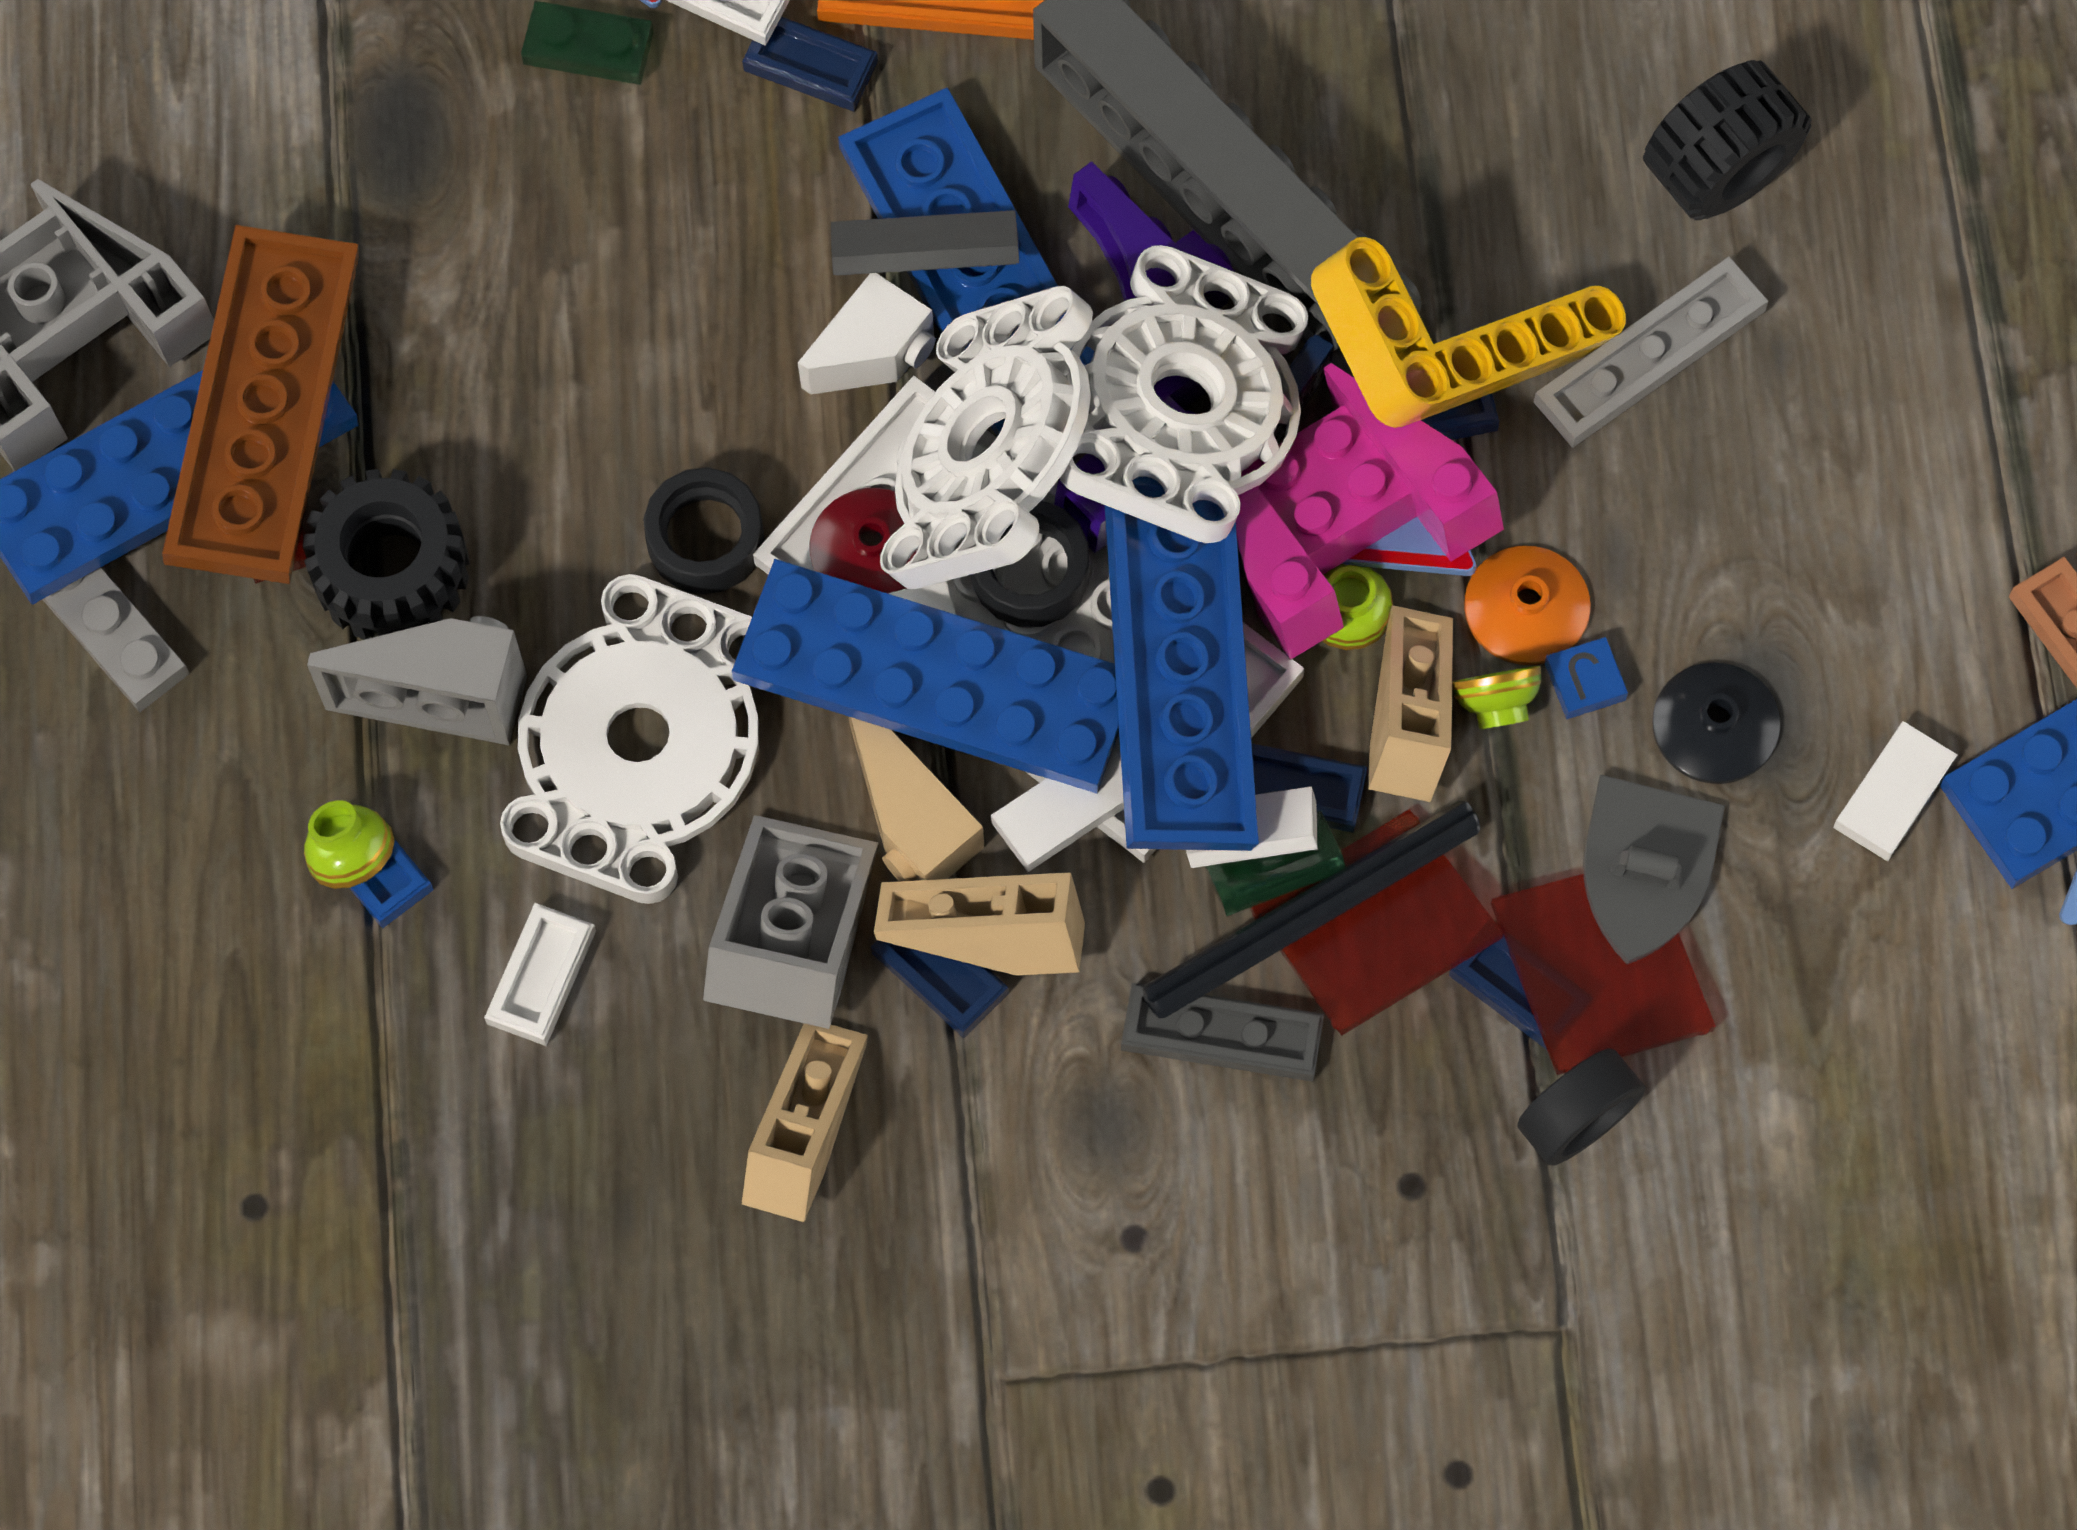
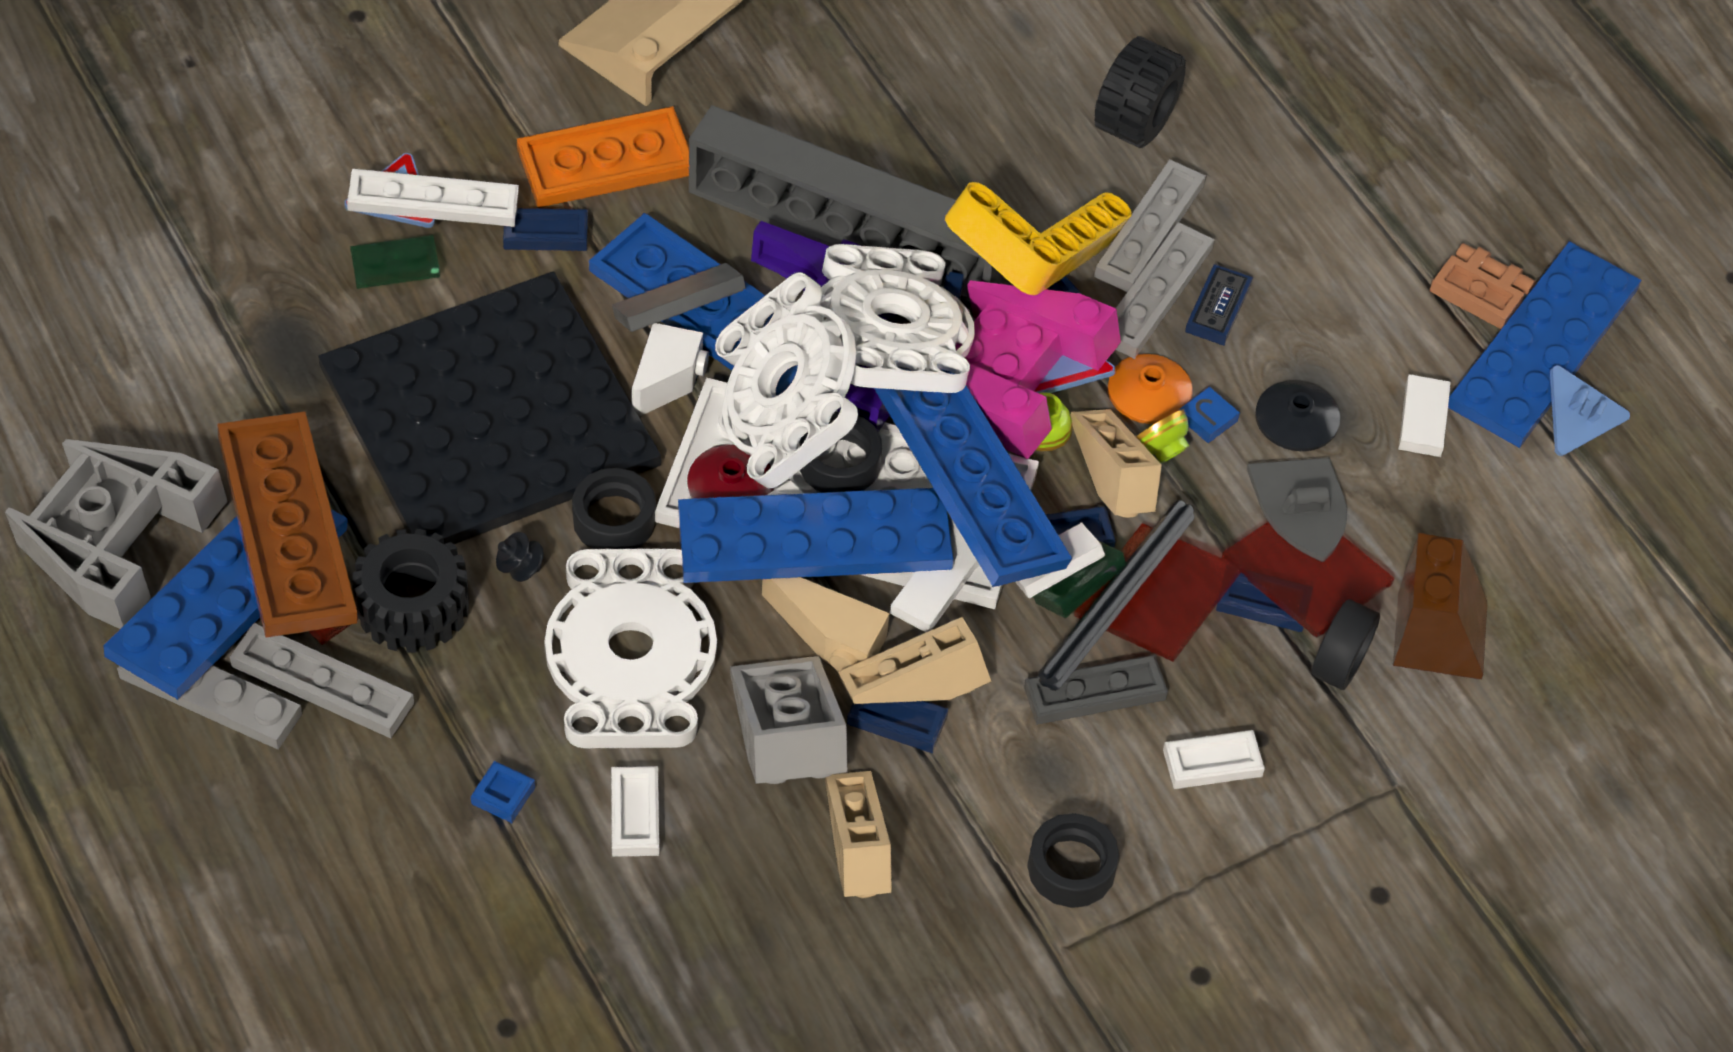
camera: 30 degrees left, 15 degrees down
lime piece [304,800,395,889] -> none
light grey slope [307,616,527,745] -> none
none -> light grey plate [230,623,414,738]
none -> black plate [318,271,661,544]
none -> black wheel [496,532,544,582]
none -> black tyre [1027,813,1119,908]
none -> light grey plate [1115,222,1214,359]
none -> white tile [1163,730,1265,789]
none -> tile [1185,264,1253,346]
none -> reddish brown slope [1393,533,1488,680]

